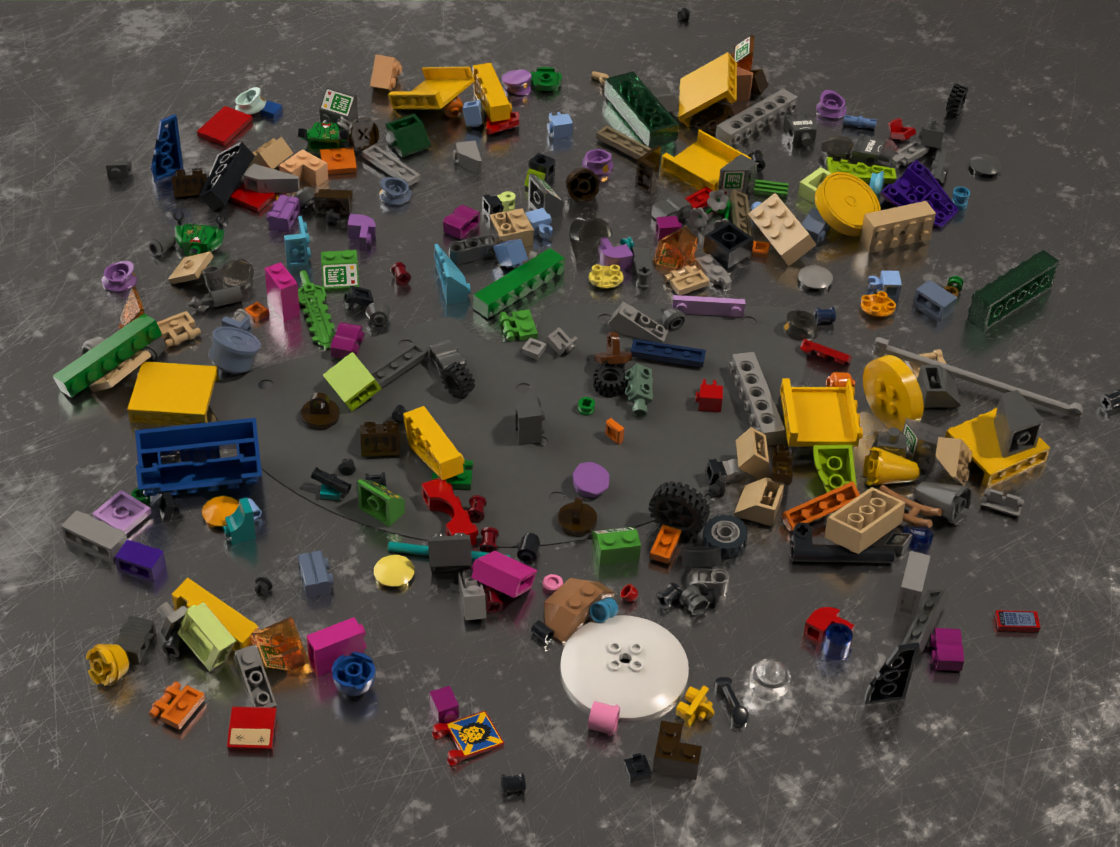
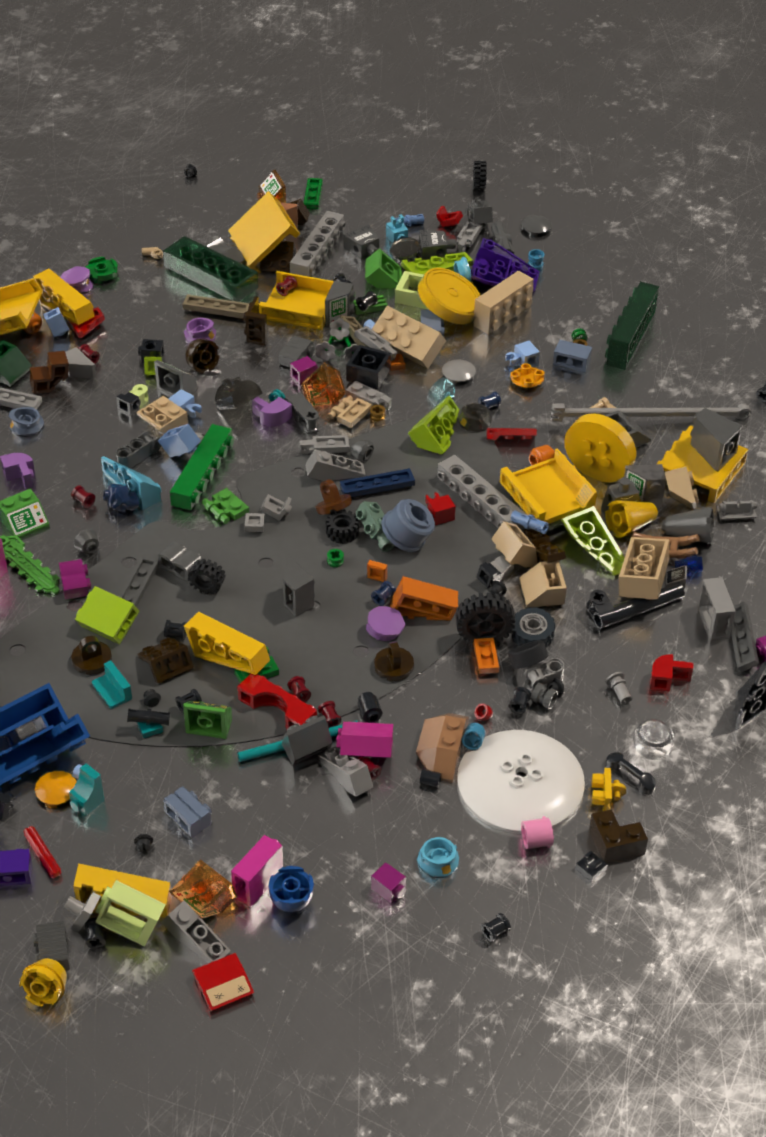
camera: 25 degrees left, 0 degrees up
orange plate [148,681,205,730] -> none
black bracket [343,286,374,310] -> none
light yellow dish [374,555,414,588] -> none
flag [432,711,504,766] -> none
magenta brick [442,205,480,239] -> none
bright pink tile [542,574,563,595] -> none
light blue brick [547,112,573,139] -> none
light yellow dish [588,264,624,288] -> none
bright green slope [592,527,641,565] -> none
lavender plate [672,295,745,317] -> none
red plate [685,186,712,209] -> none
orange brick [782,481,860,531] -> none
medium lavender hat [816,90,847,120] -> none
clear blue piece [821,623,853,660] -> none
none -> red axle [23,826,61,879]
none -> reddish brown brick [30,351,69,394]
none -> dark red bush [79,344,100,364]
none -> teal panel [92,660,132,709]
none -> dark blue head [103,484,139,513]
none -> dark red bush [276,276,297,296]
none -> light grey hinge [299,435,350,454]
none -> green tile [303,178,323,209]
none -> light grey hinge [354,326,397,361]
none -> black bush [356,291,378,311]
none -> bright green slope [365,248,402,289]
none -> pearl gold bush [370,405,386,422]
none -> dark blue bush [371,581,396,606]
none -> sand blue wheel [381,499,435,552]
none -> medium azure brick [386,214,408,246]
none -> orange wedge [390,576,458,621]
none -> lime wedge [408,395,459,454]
none -> medium azure hat [417,837,459,877]
none -> clear light blue brick [427,377,455,406]
none -> medium blue pin [510,510,549,534]
none -> yellow slope [575,481,597,509]
none -> light grey pin [605,672,632,704]

